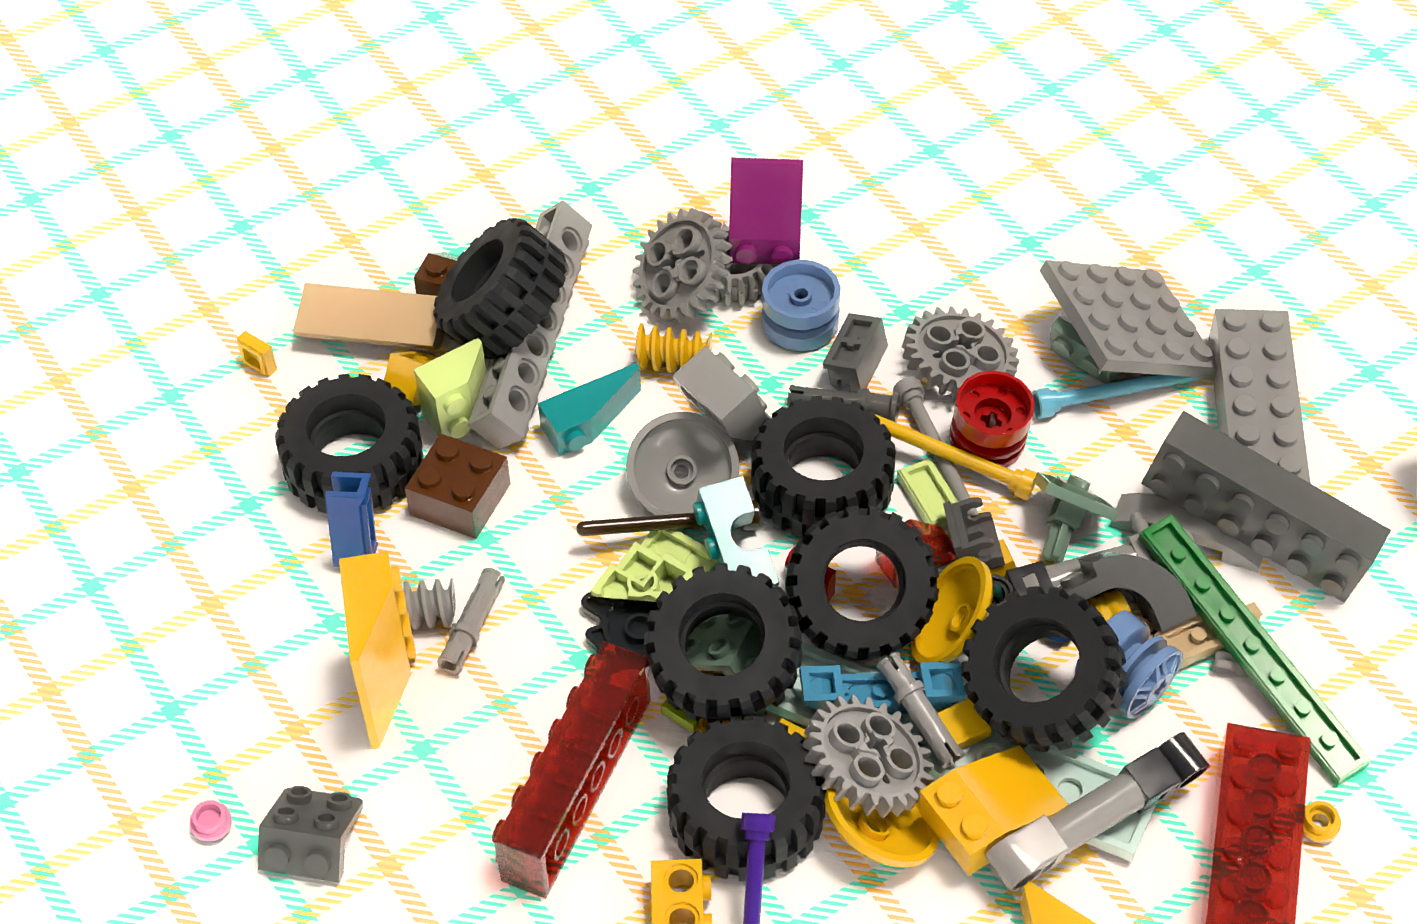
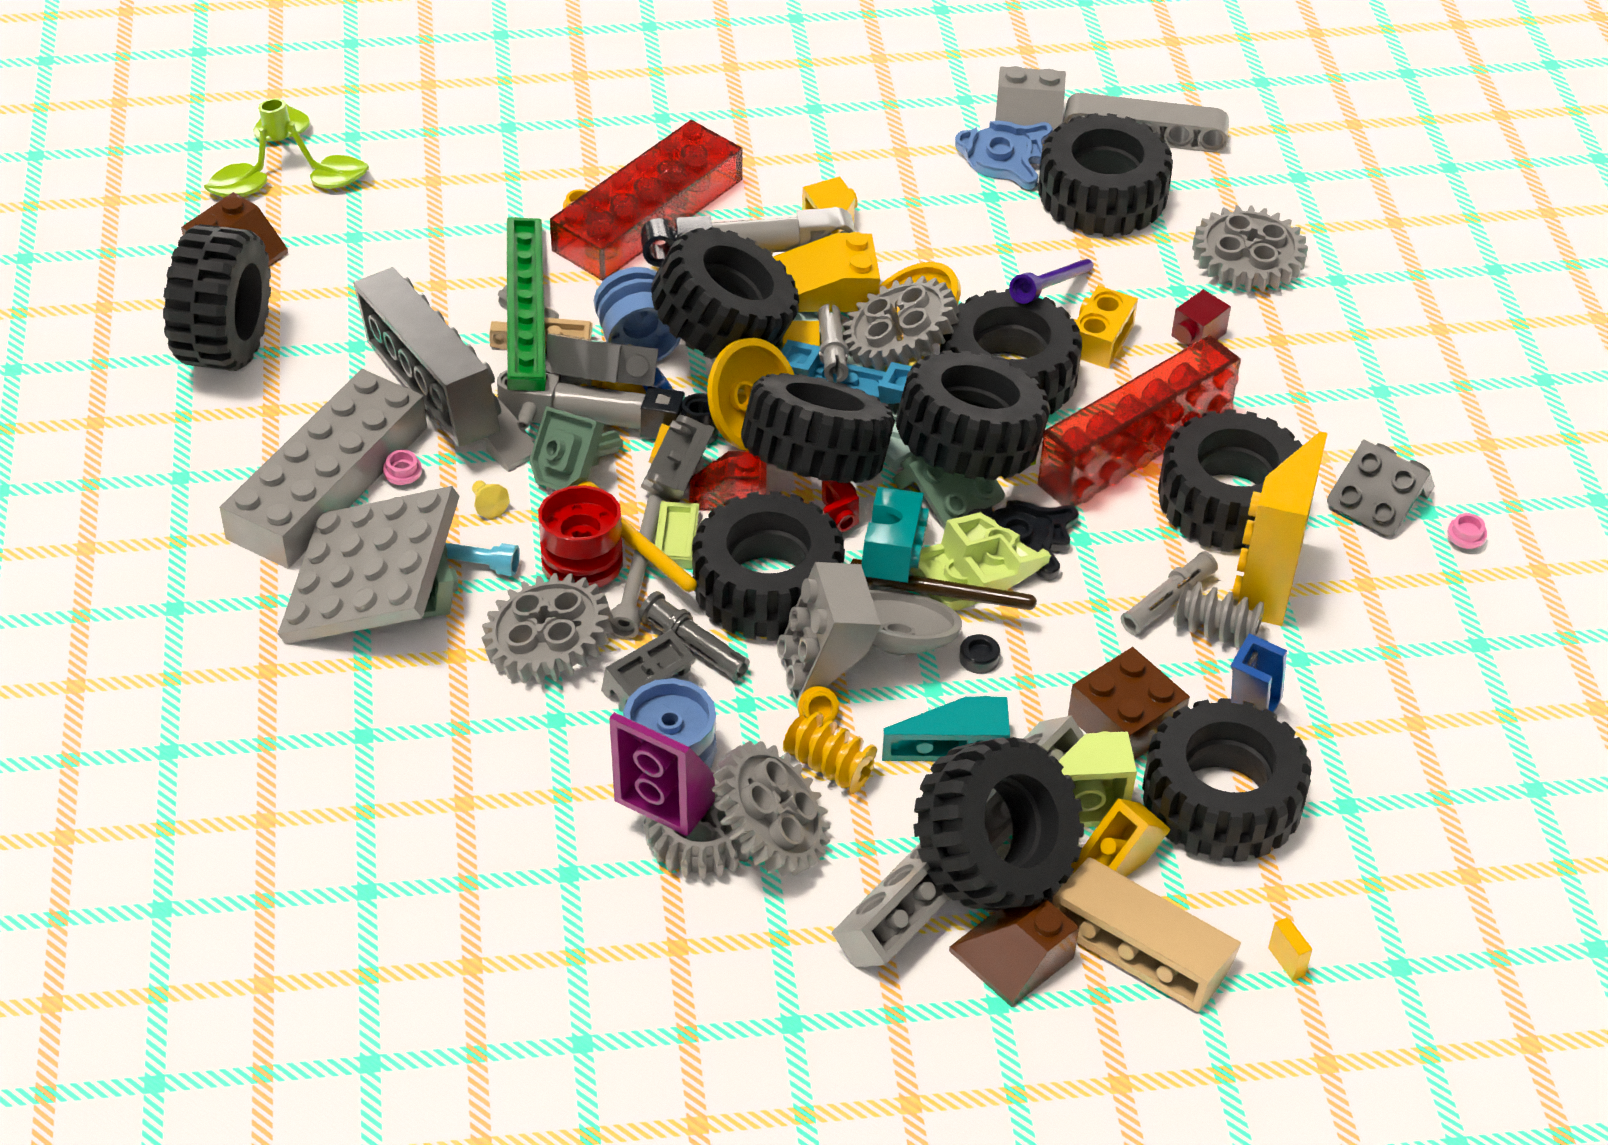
camera: 155 degrees left, 5 degrees down
none -> light yellow rock [472,480,510,519]
none -> black tile [959,634,1000,674]
none -> black tyre [1158,409,1303,553]

